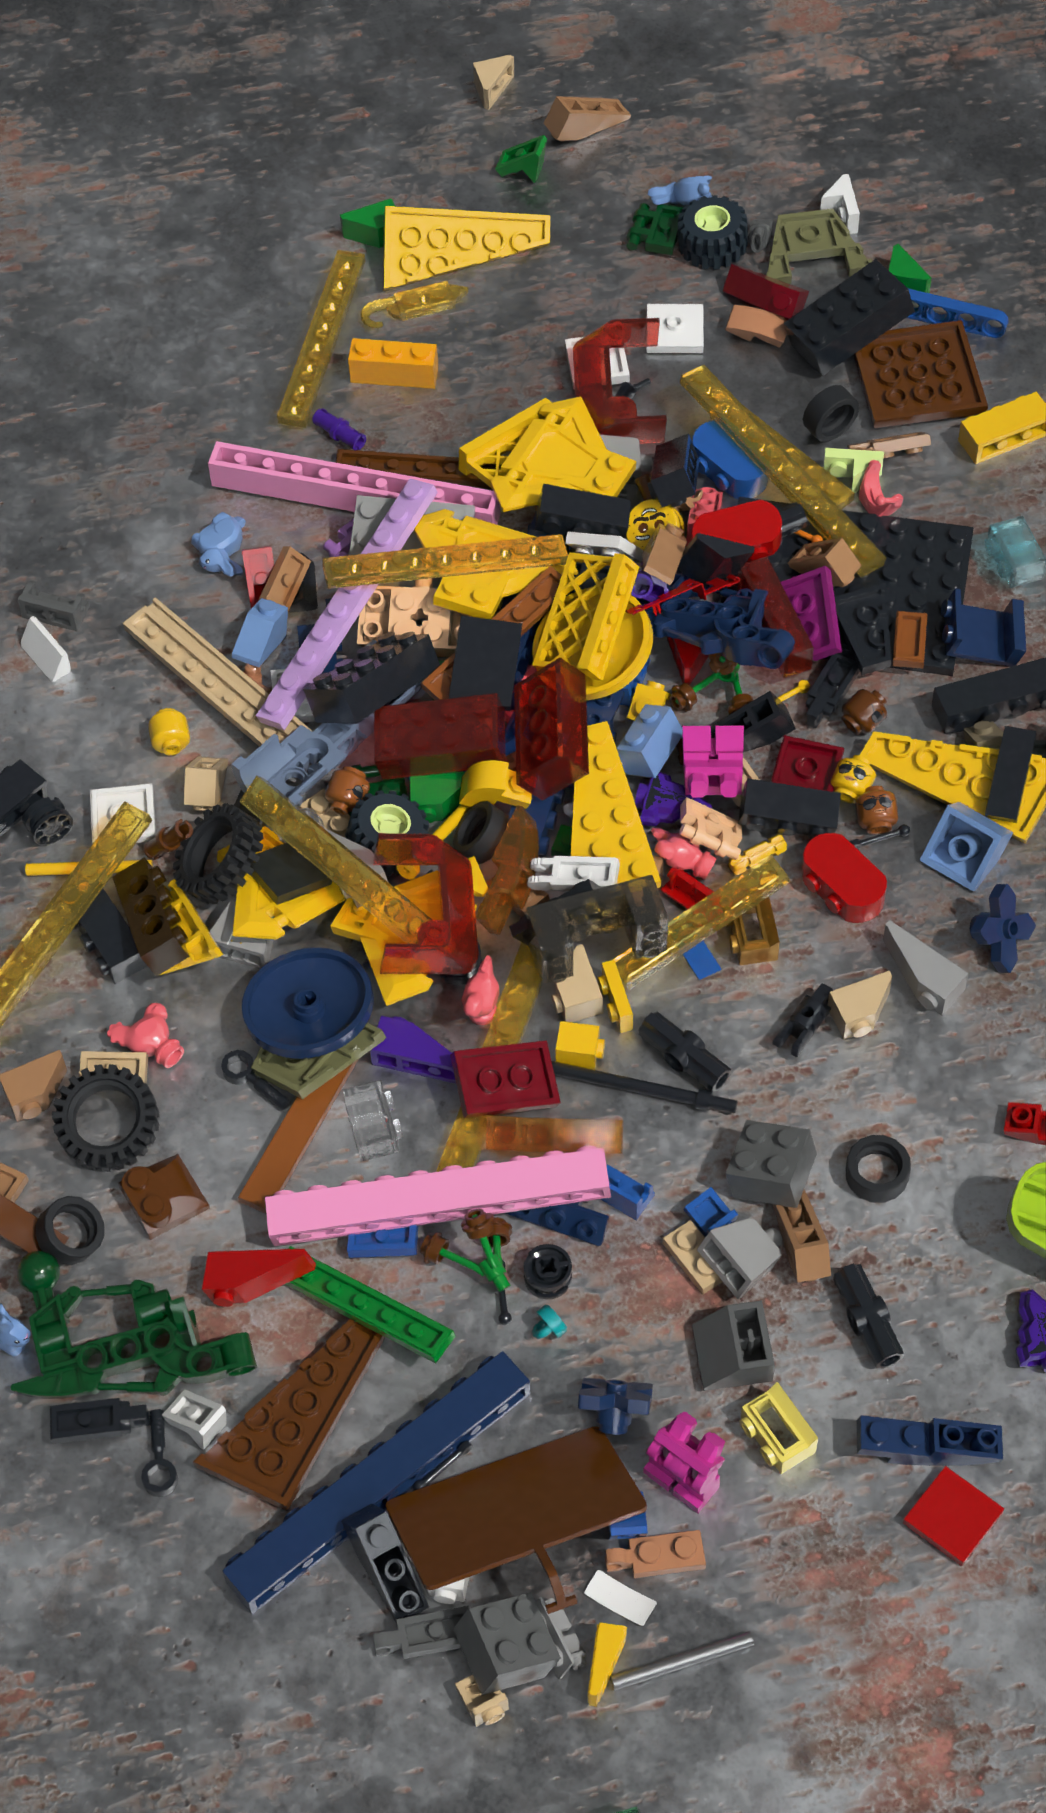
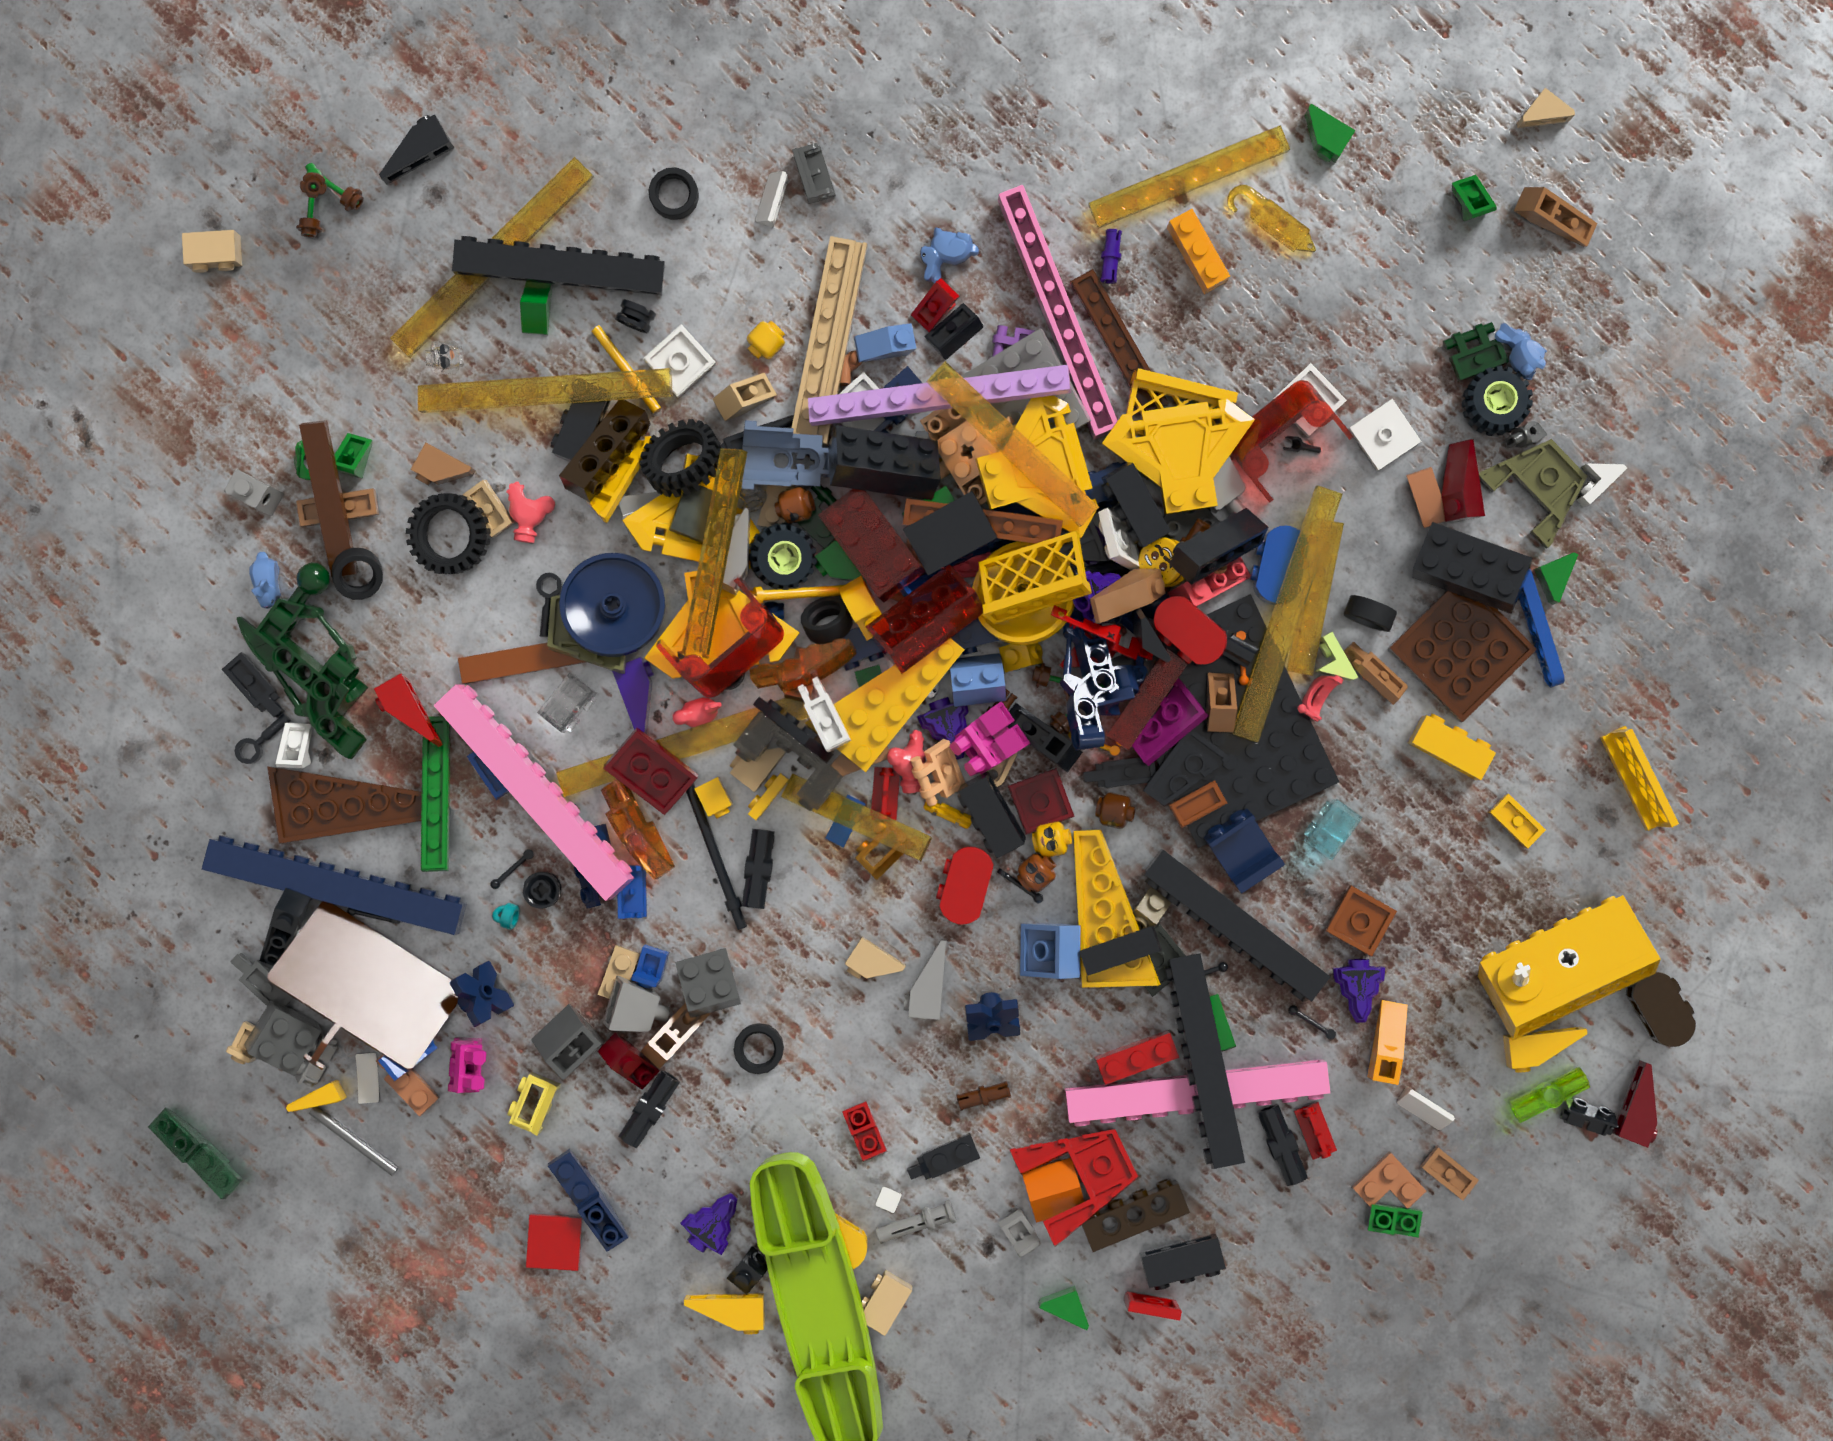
camera: 55 degrees right, 30 degrees up
reddish brown slope [118,1154,210,1240] -> none
reddish brown pin [143,819,193,860] -> none
medium nougat plate [259,546,311,611] -> none
yellow wing [383,206,550,291] -> none
plant [420,1209,512,1292] -> none
black hinge [772,983,833,1057] -> none
none -> dark red slope [597,1032,660,1090]

